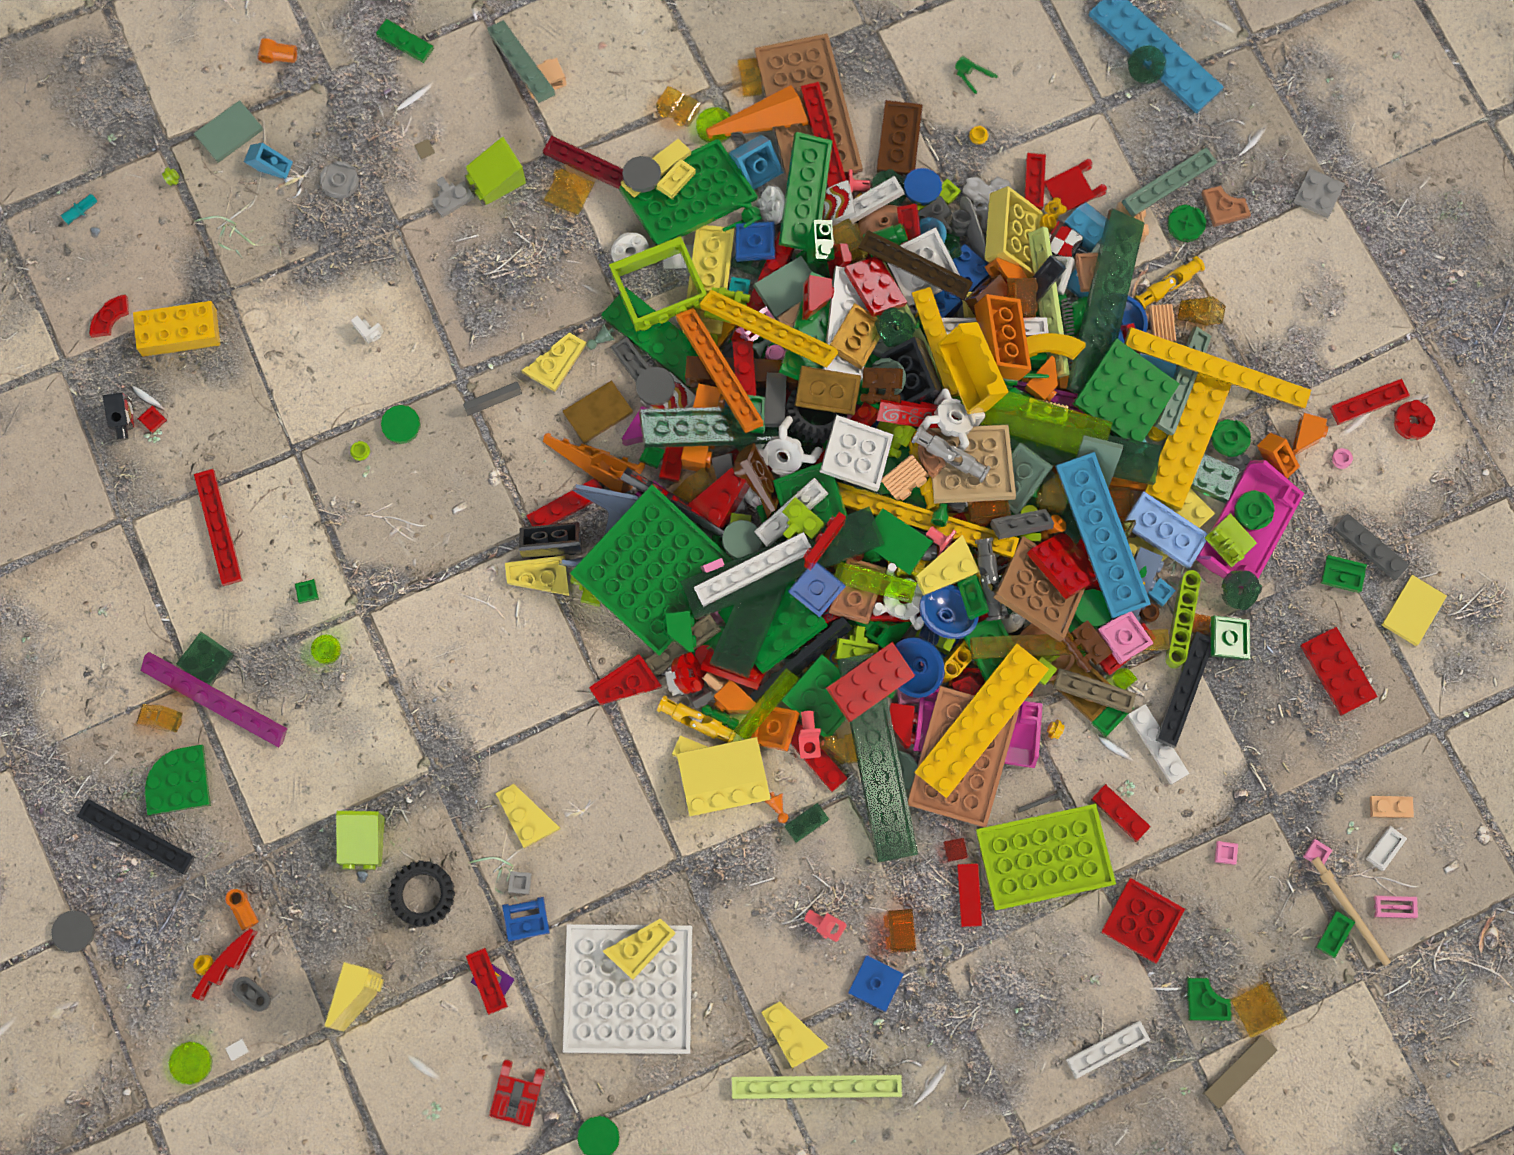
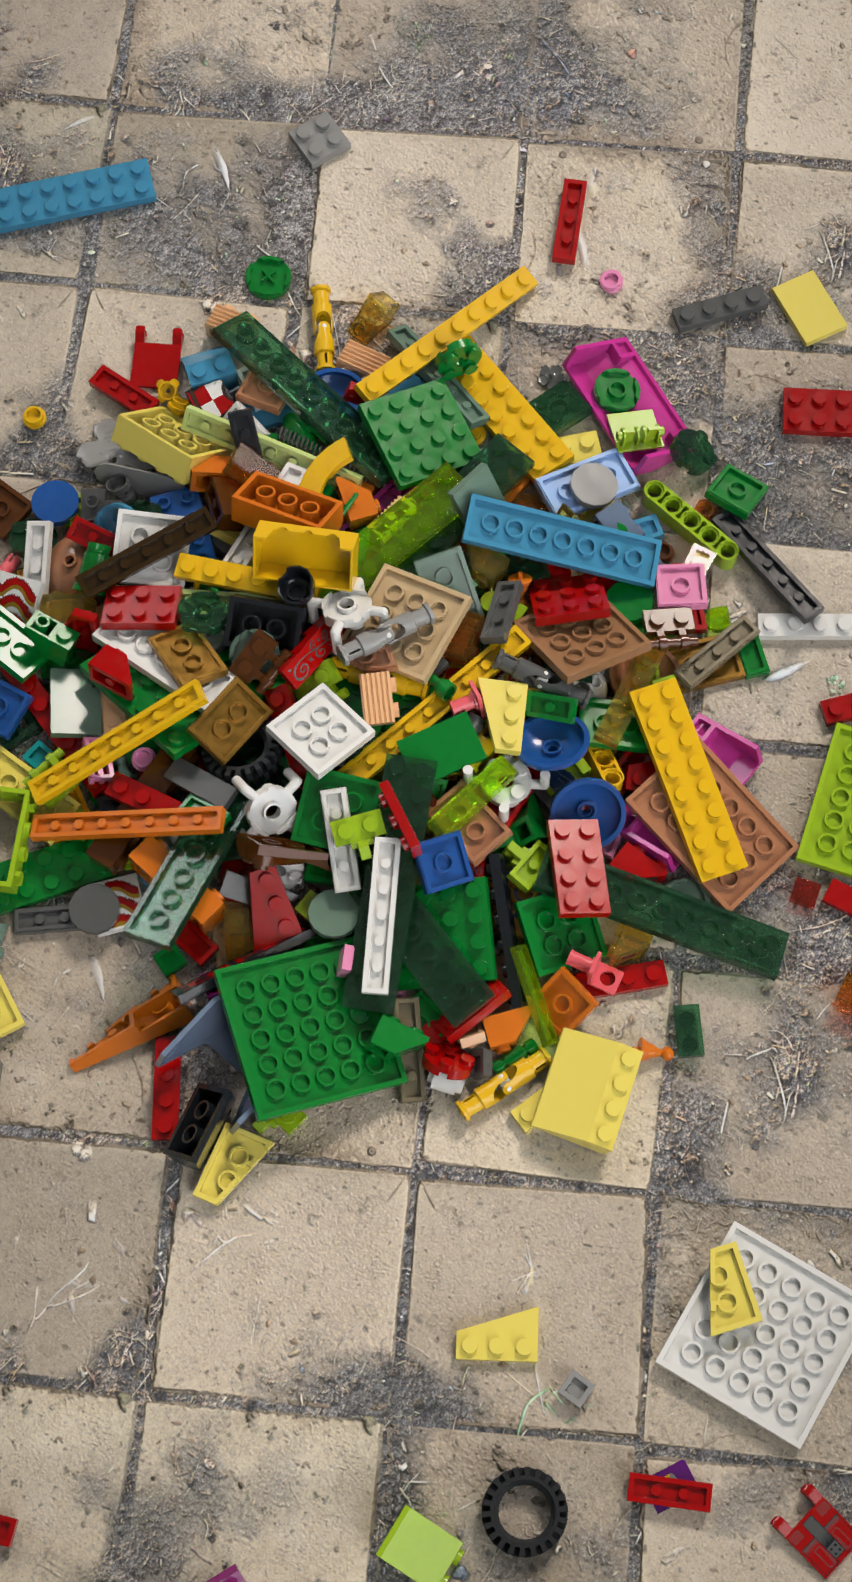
camera: 55 degrees left, 5 degrees down
green tile [295,579,319,604] -> none
clear neon green plate [311,634,342,665] -> none
blue plate [502,897,550,942] -> none
pearl gold tile [562,380,633,444] -> none
red wing [589,654,662,705] -> none
magenta slope [622,406,653,446] -> none
coral bracket [804,910,847,942] -> none
lime plate [939,179,961,206] -> none
dark grey piece [1017,788,1063,813] -> none
yellow plate [1047,719,1065,739] -> none
sand green plate [1121,147,1217,218] -> none
clear green plate [1128,45,1167,84] -> none
nougat tile [1201,186,1251,227] -> none
green tile [1211,419,1251,457] -> none
orange slope [1257,433,1300,479] -> none
orange slope [1292,413,1328,455] -> none
green plate [1321,555,1367,594] -> none
red plate [1394,400,1436,440] -> none
none -> black hair [277,565,315,607]
none -> green plate [434,338,482,381]
none -> light grey tile [569,463,618,509]

